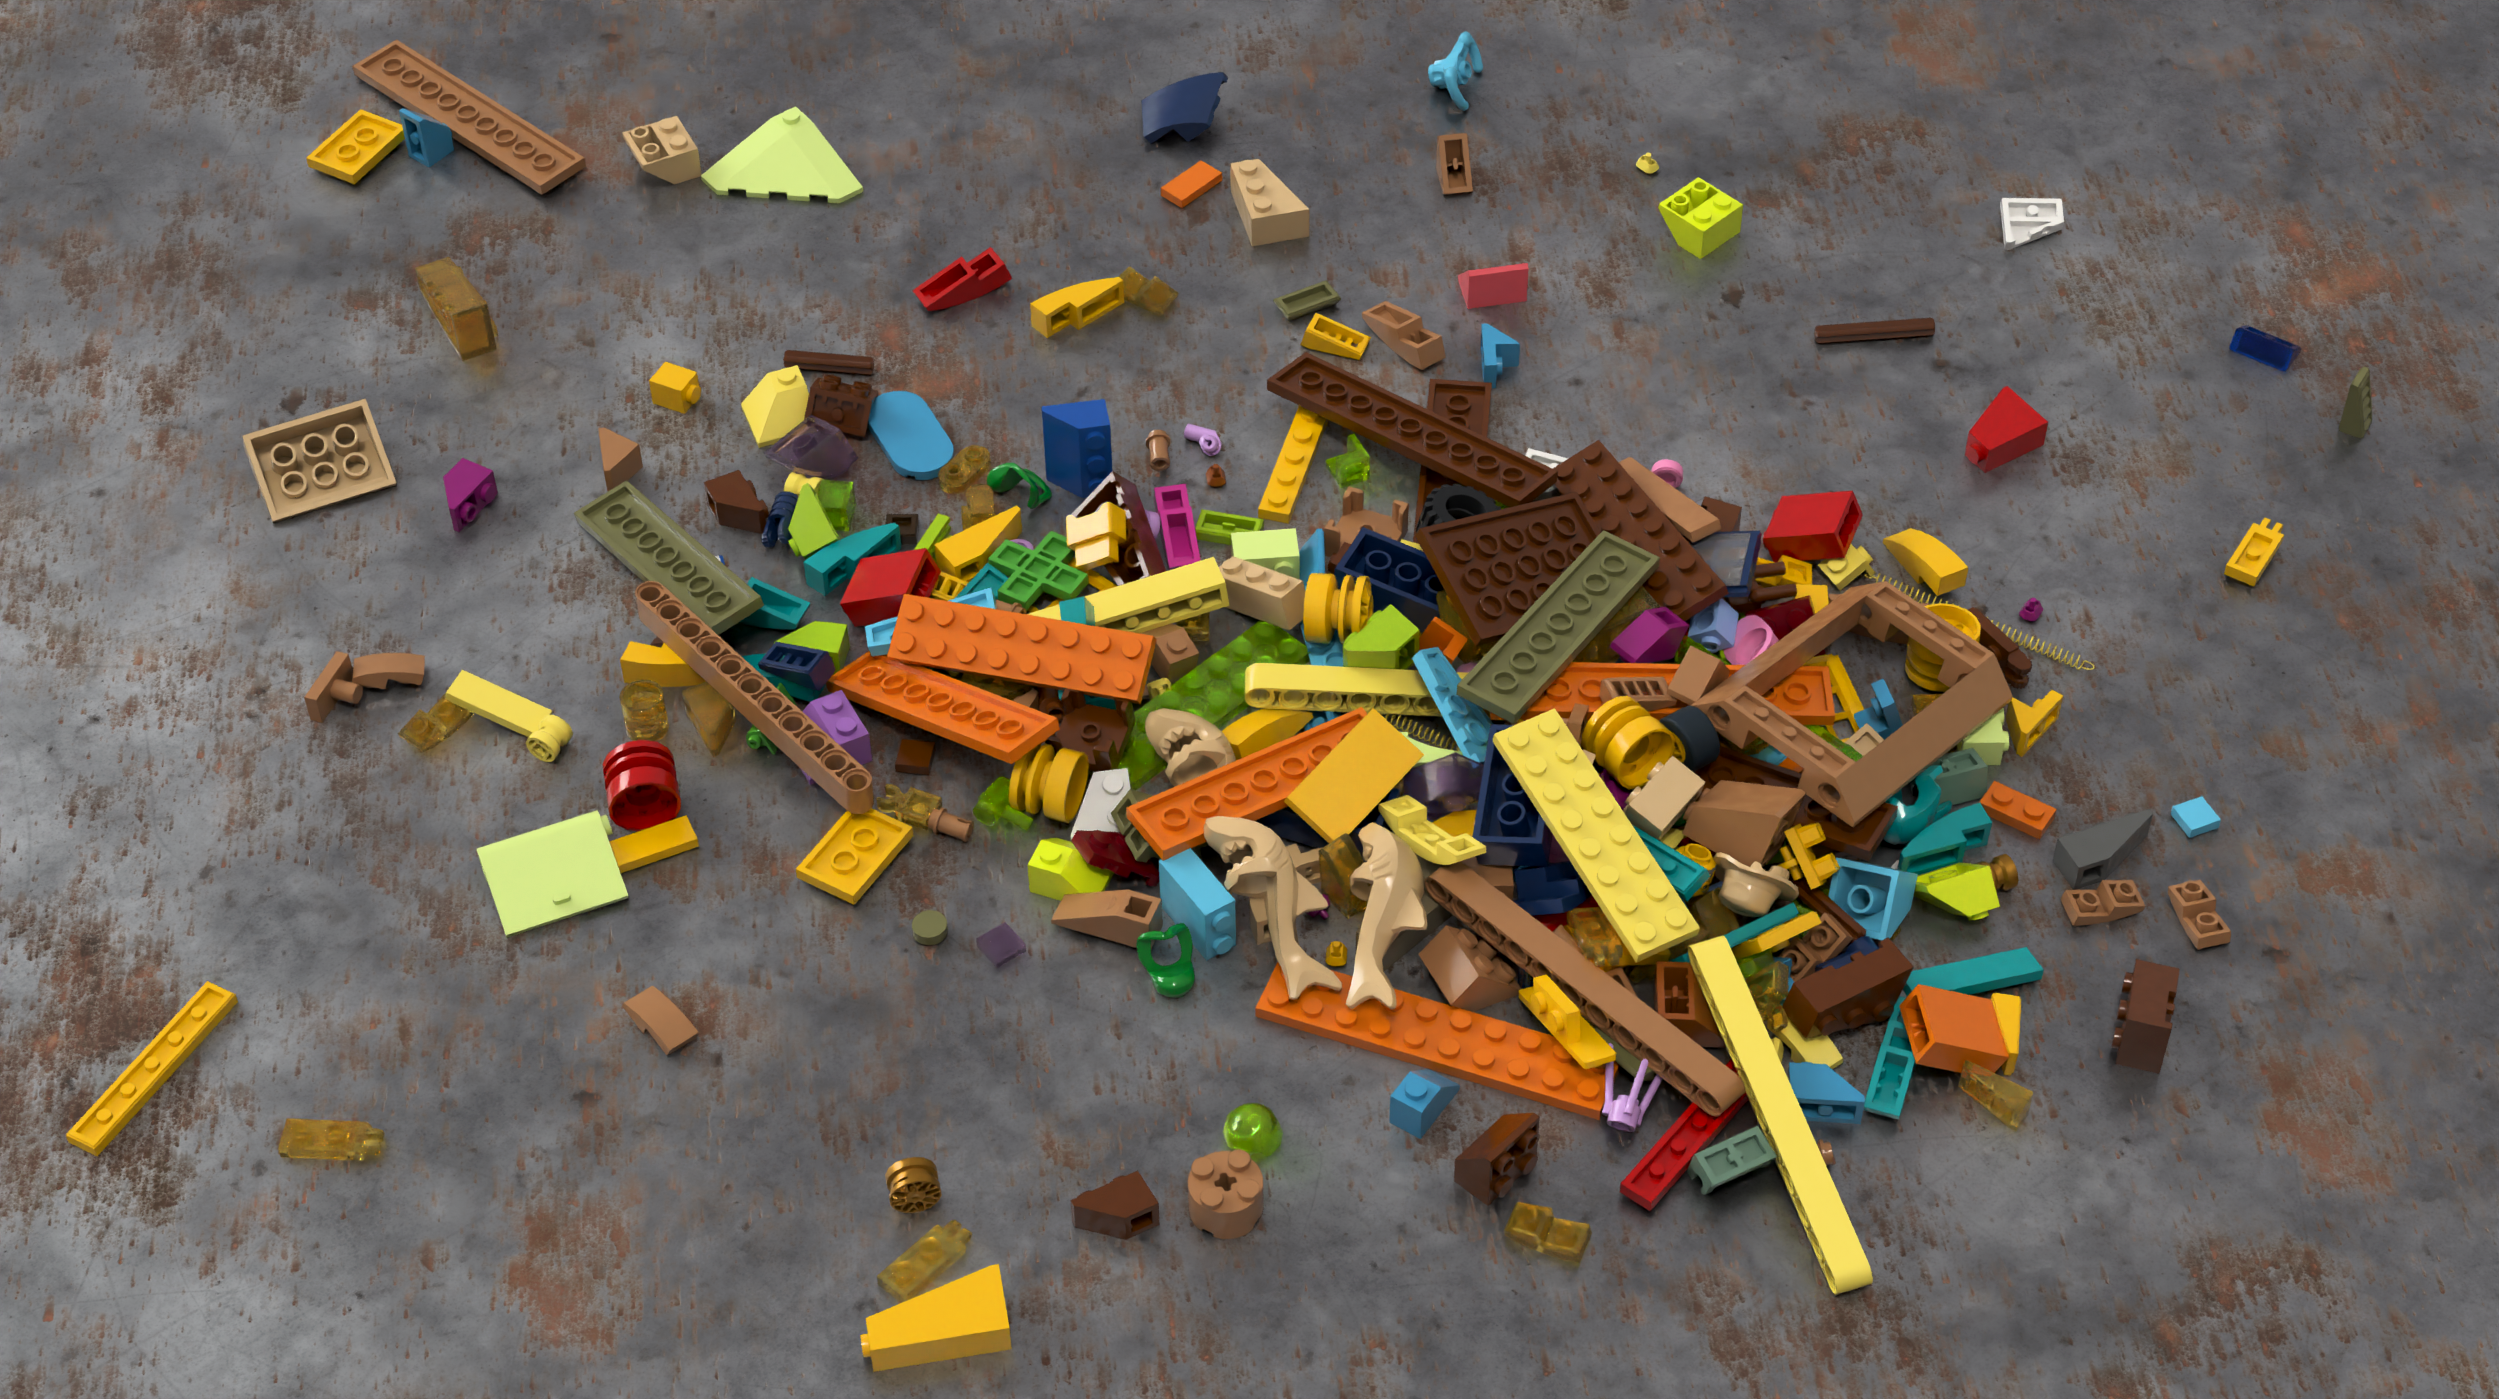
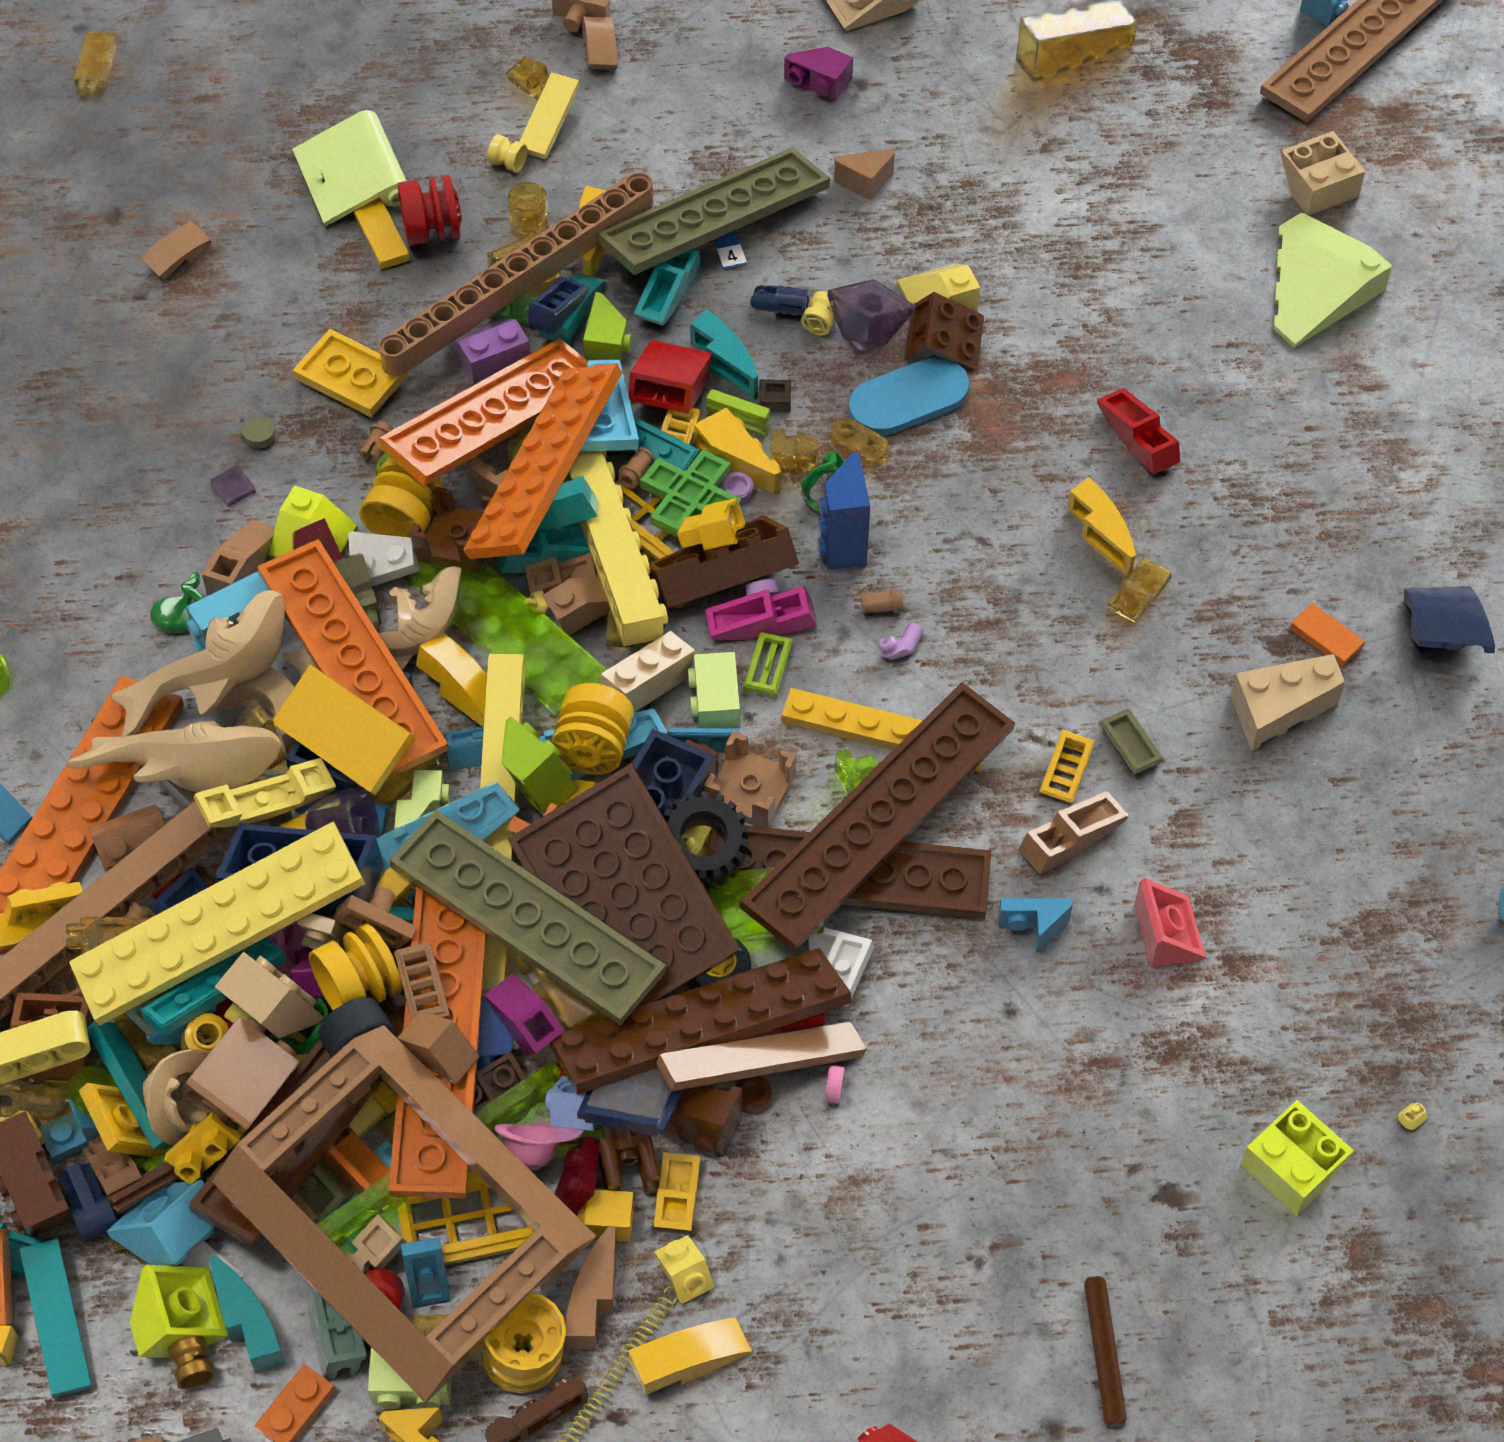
camera: 90 degrees right, 10 degrees up
yellow brick [649,362,701,414] -> none
reddish brown slope [704,470,769,534] -> none
reddish brown axle [783,350,874,375] -> none
lime slope [788,483,840,560] -> none
clear neon green brick [818,480,856,531] -> none
clear yellow plate [876,784,942,830] -> none
dark orange rock [1206,464,1226,487] -> none
medium nougat slope [1436,133,1473,195] -> none
red brick [1763,490,1863,563] -> none
teal piece [1883,765,1952,845] -> none

